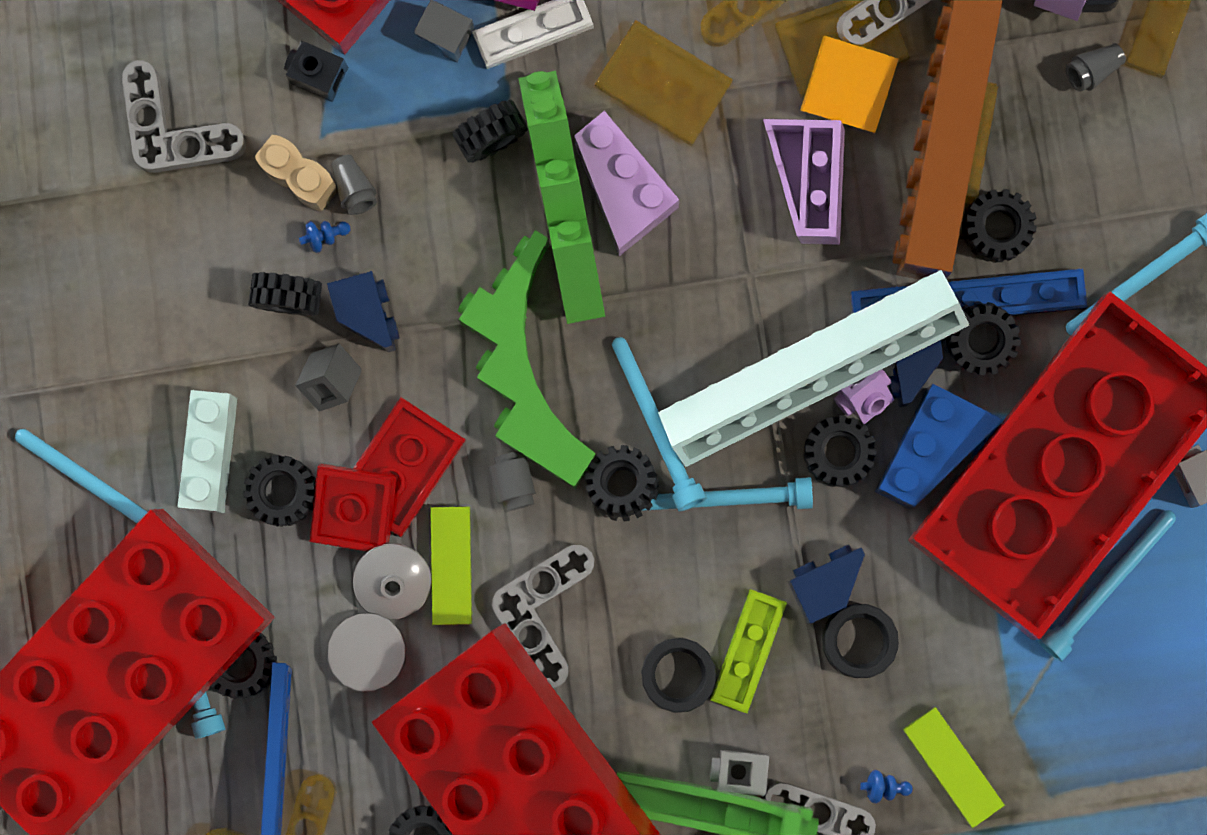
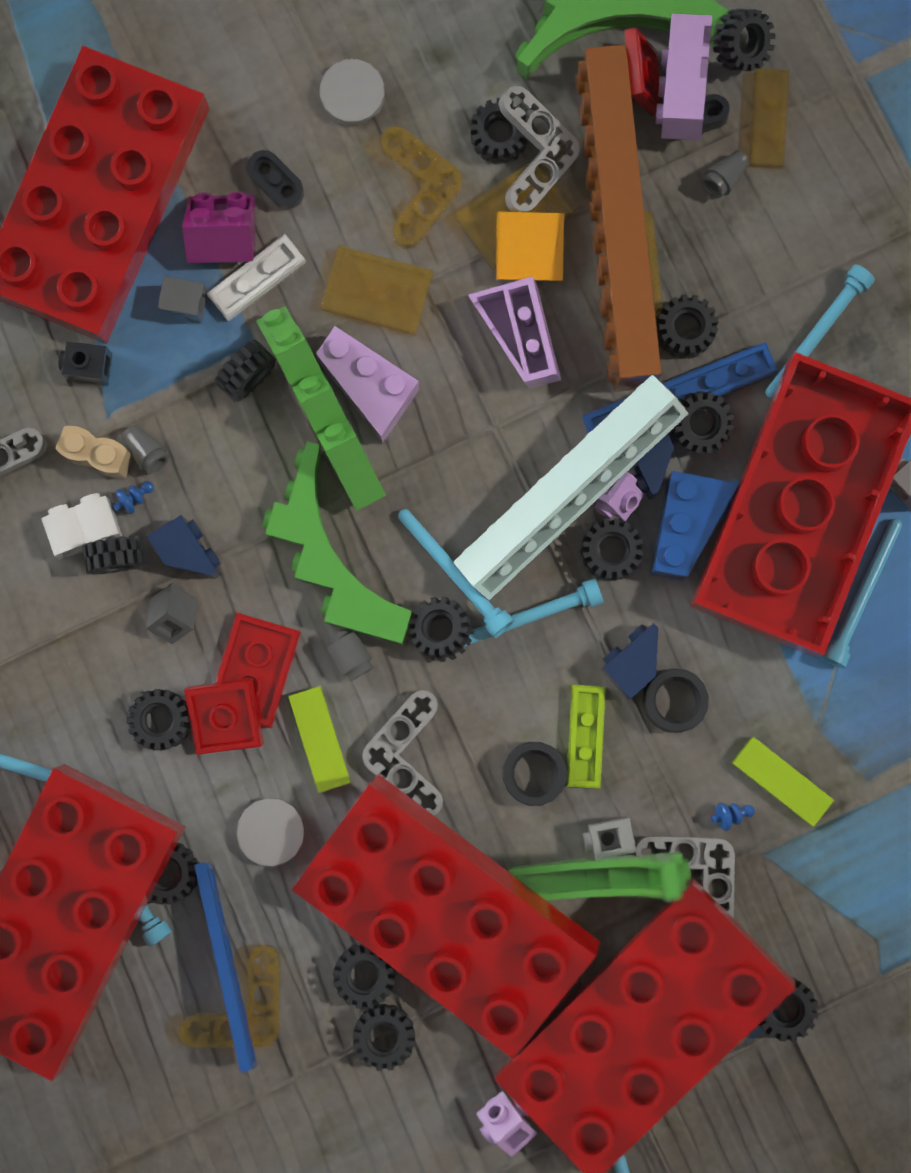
camera: 20 degrees left, 0 degrees up
light aqua brick [178,390,237,514] -> none
light grey dish [353,544,432,619] -> none
none -> white brick [41,493,122,559]

